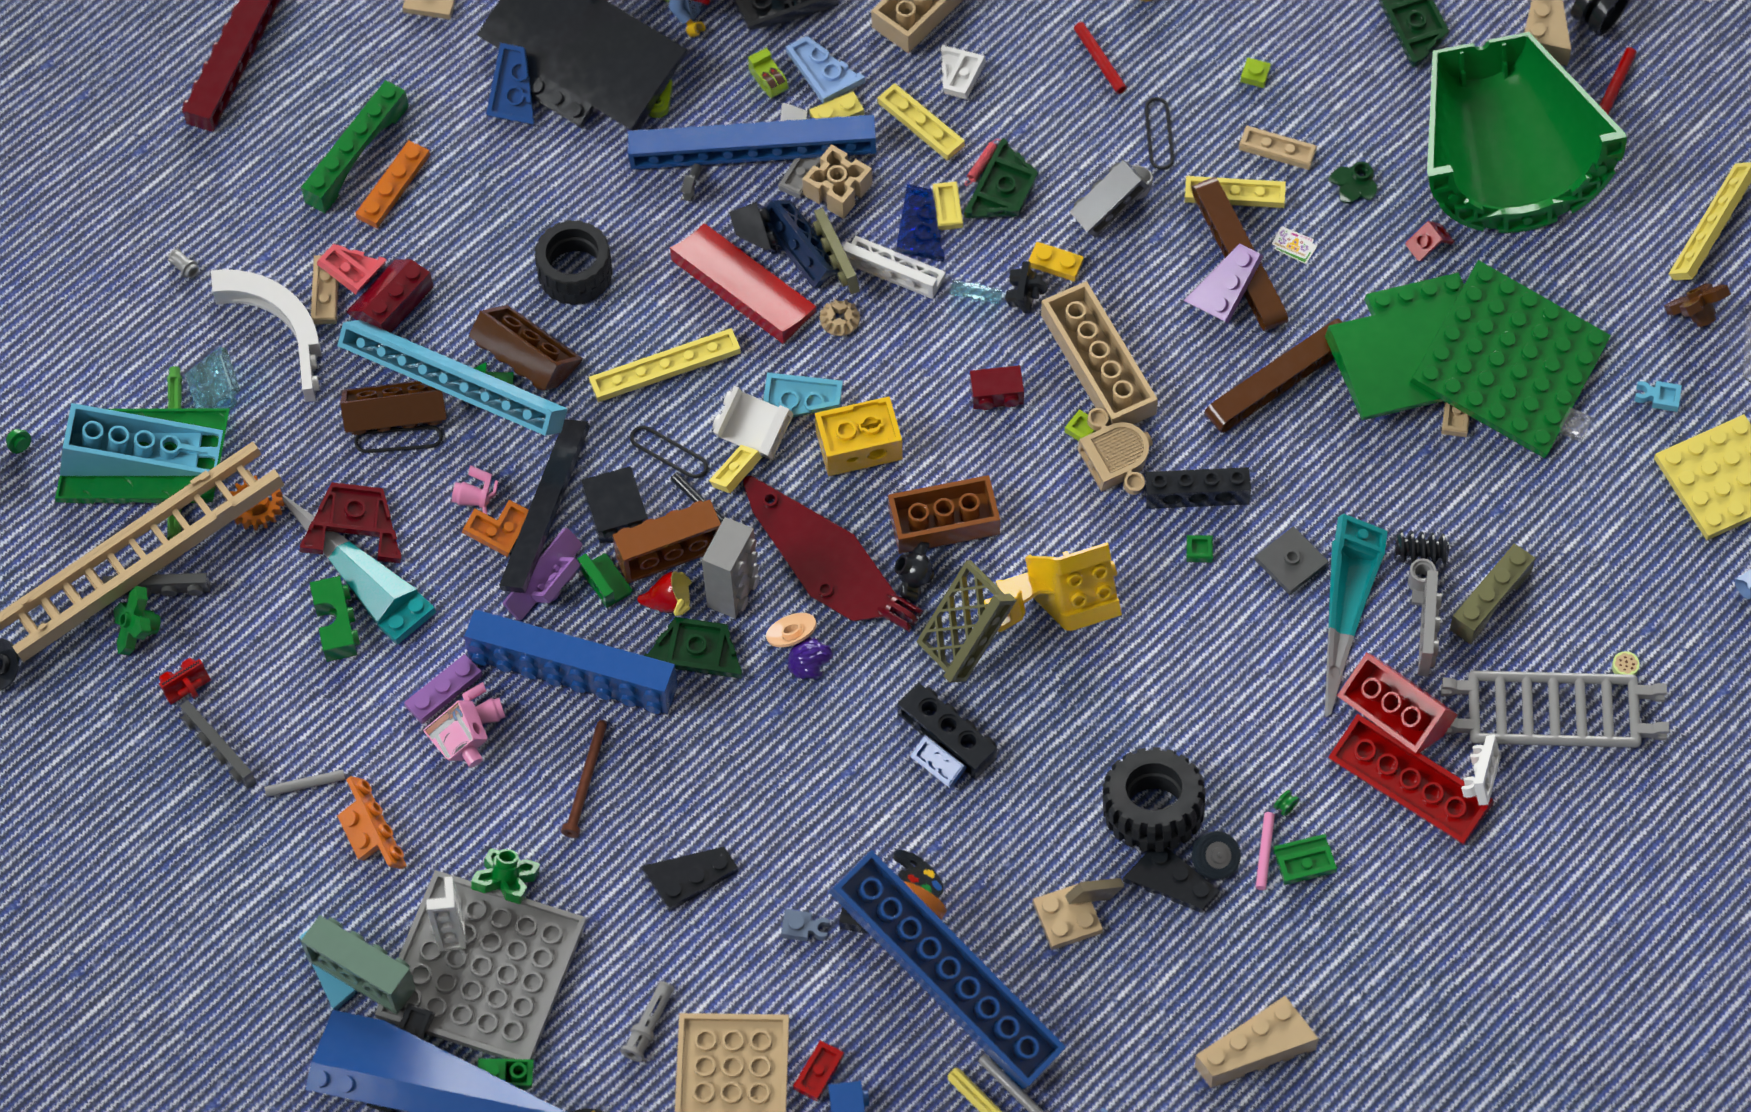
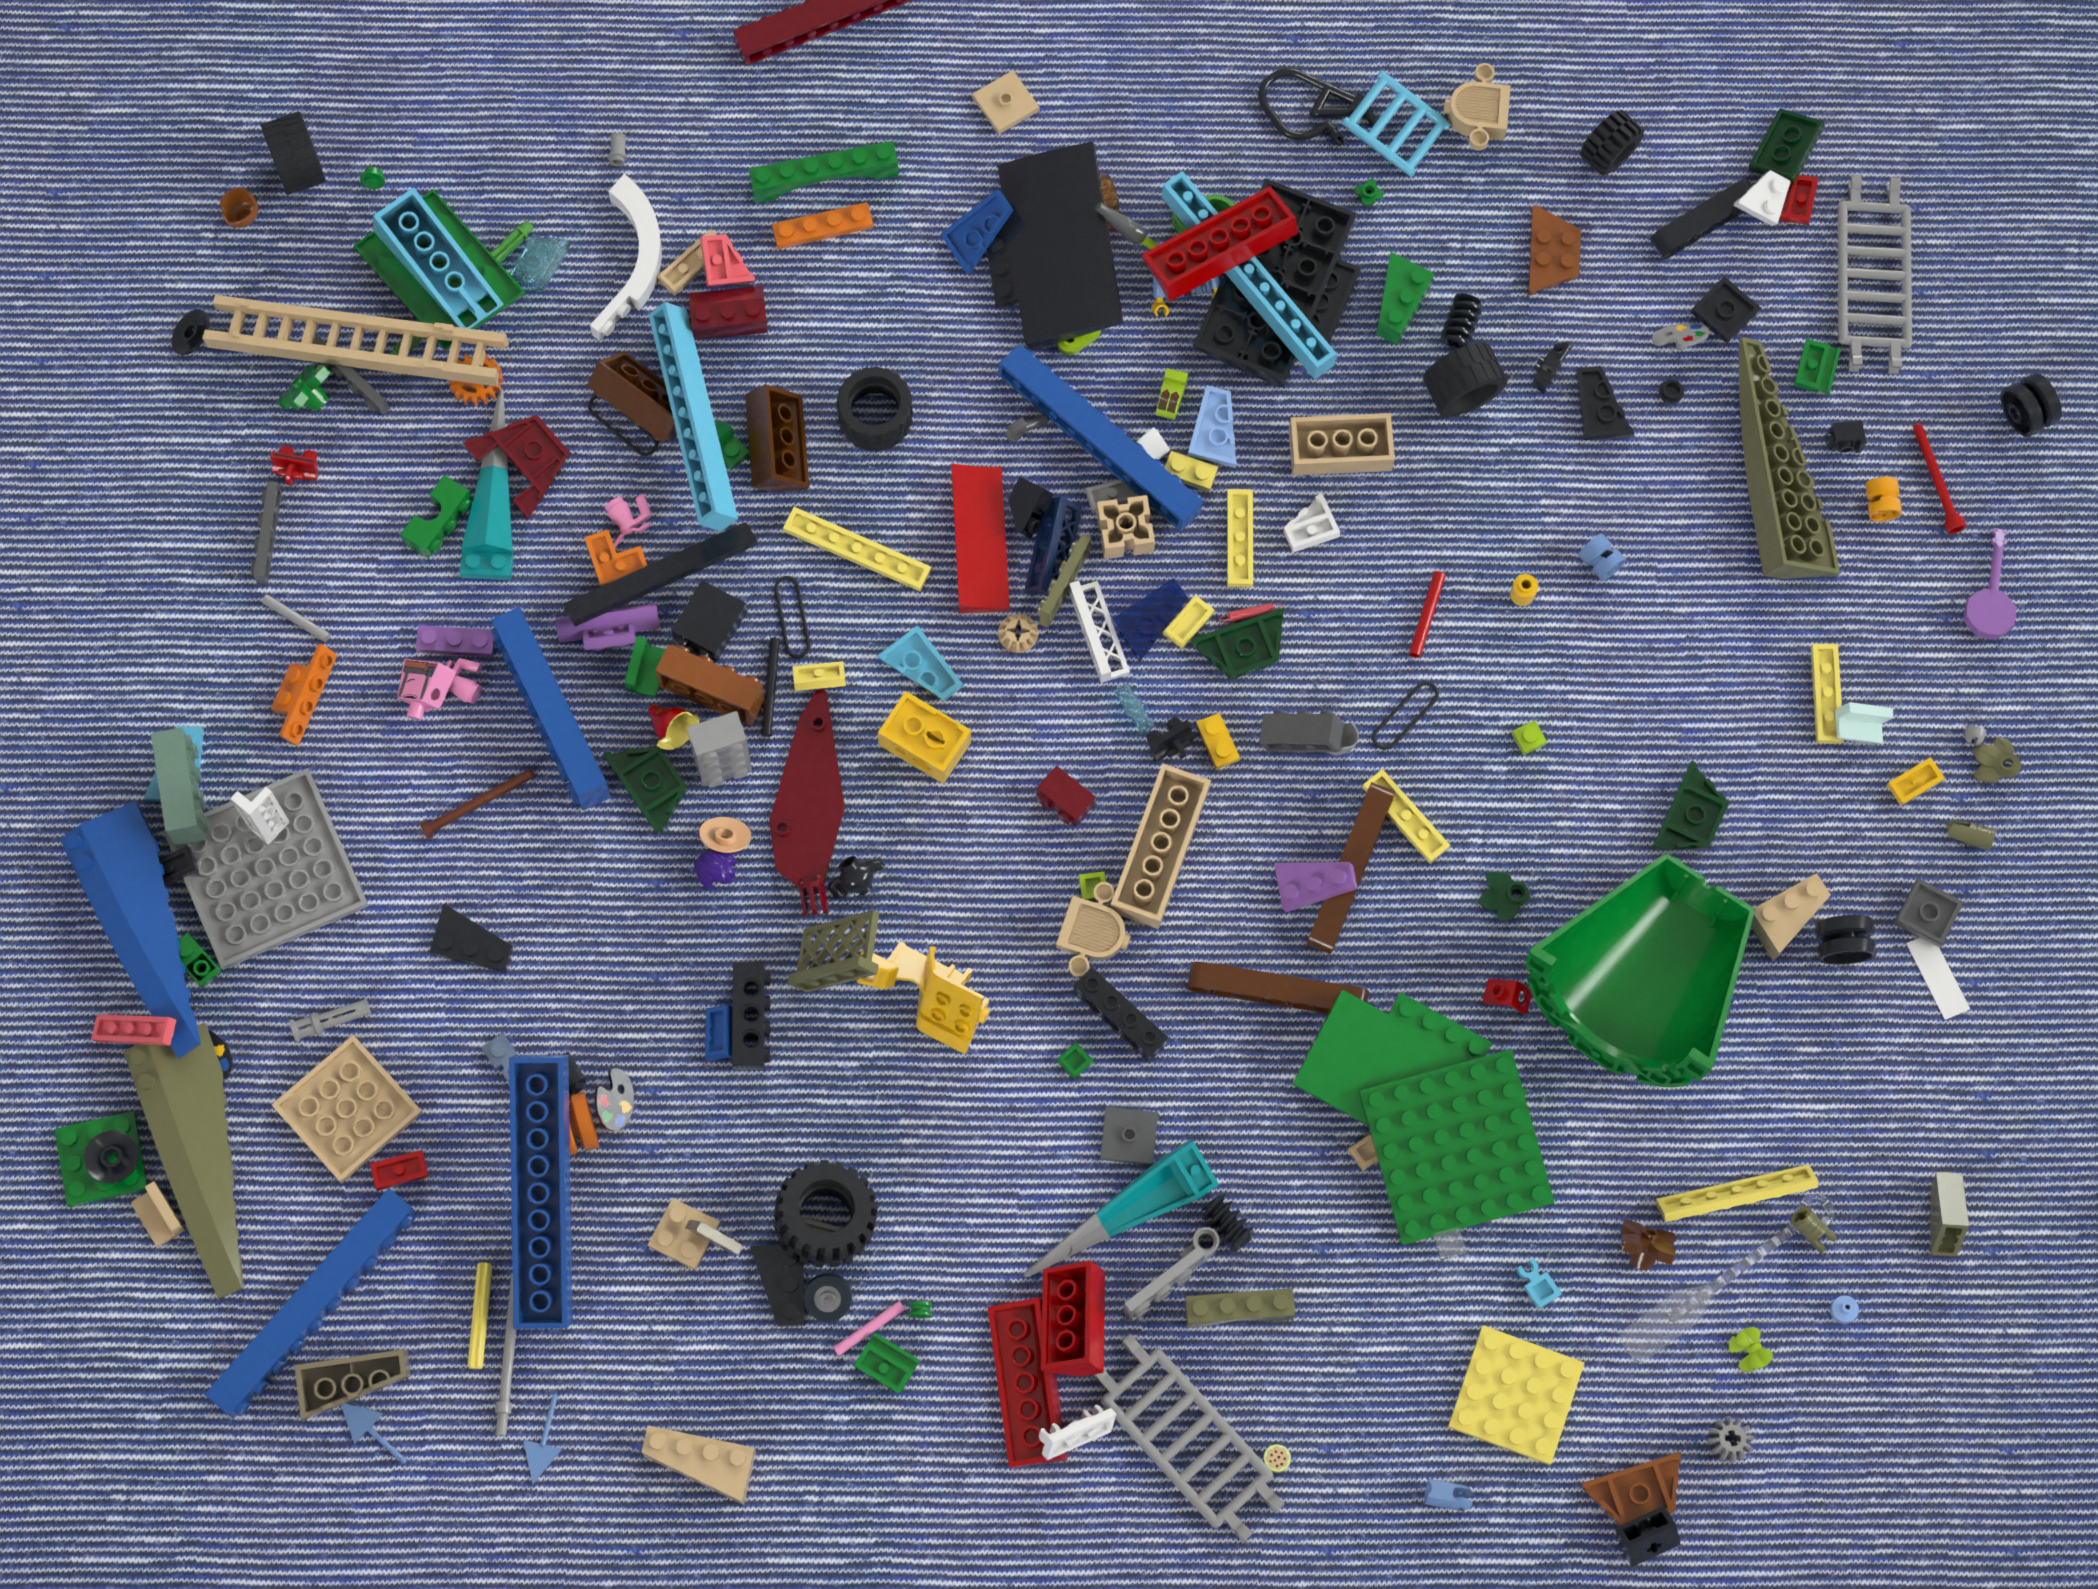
camera: 40 degrees right, 10 degrees up
green plant [471,848,540,904] -> none
white panel [713,386,794,460] -> none
dark orange brick [888,475,1000,554] -> none
tan tile [1239,125,1317,170] -> none
white sticker [1272,226,1317,264] -> none
red piece [1599,47,1637,115] -> none

